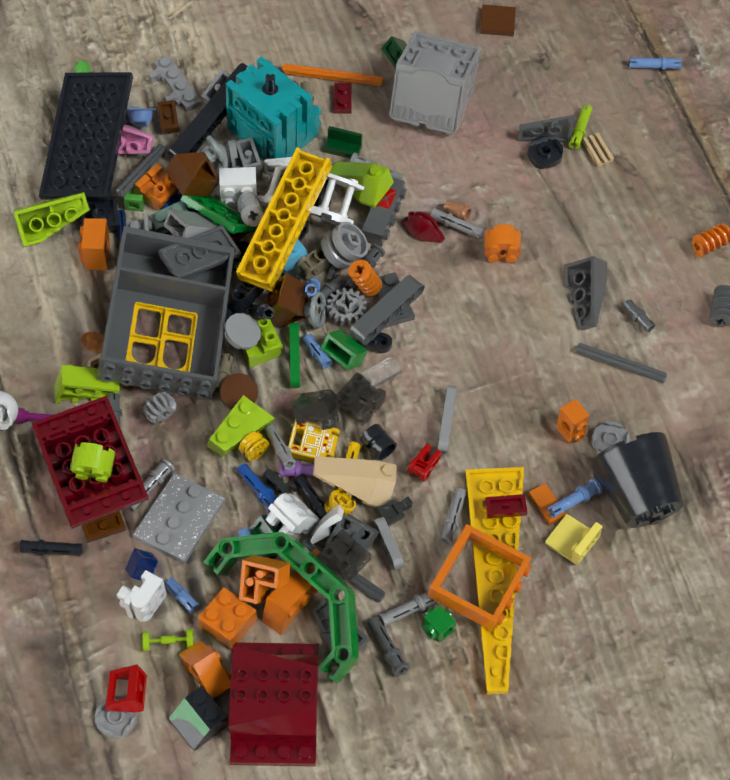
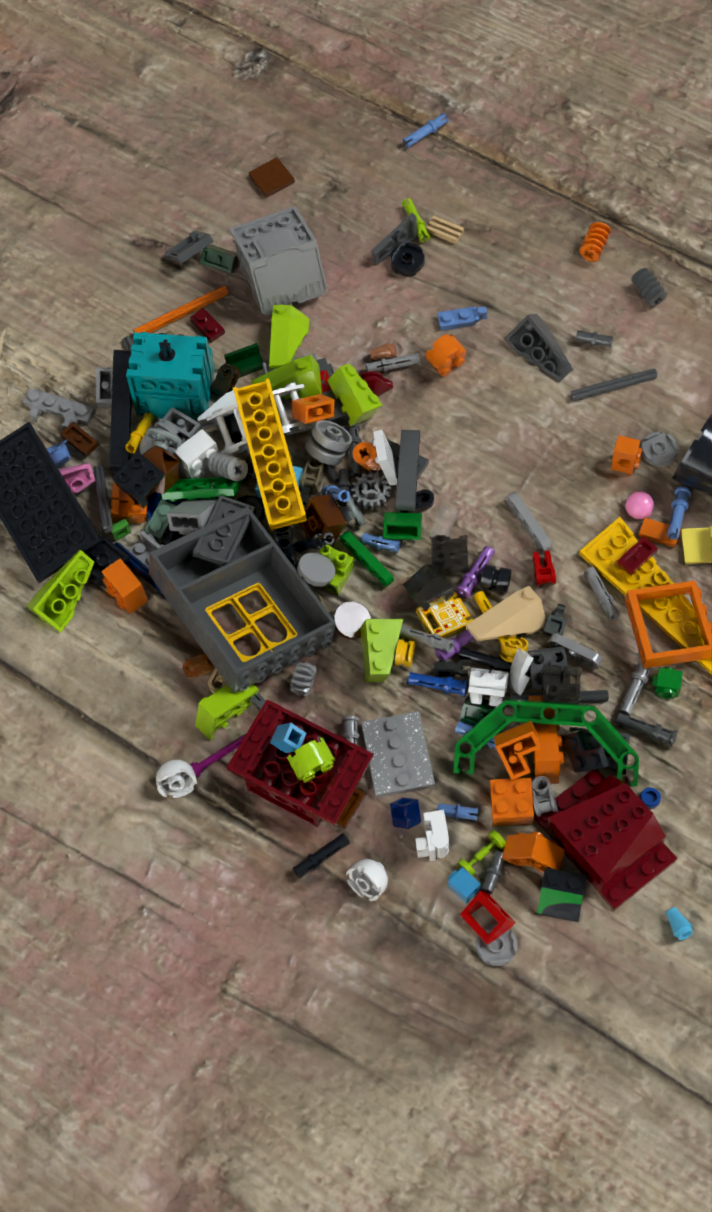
camera: 30 degrees left, 5 degrees up
none -> black bracket [112,452,164,508]
none -> yellow pin [125,413,155,453]
none -> dark grey container [165,231,214,263]
none -> dark brown piece [210,363,240,397]
none -> lime wedge [269,305,310,368]
none -> dark azure brick [270,723,306,753]
none -> orange brick [292,394,334,424]
none -> lime wedge [327,363,382,426]
none -> white cylinder [346,859,388,901]
none -> white container [372,430,398,486]
none -> medium blue hinge [437,307,487,331]
none -> dark azure brick [448,867,481,904]
none -> medium lavender pin [455,546,495,599]
none -> dark grey pin [481,851,505,894]
none -> light grey piece [532,776,558,817]
none -> black plate [561,730,609,773]
none -> bright pink hair [625,491,654,519]
none -> blue tile [640,787,661,809]

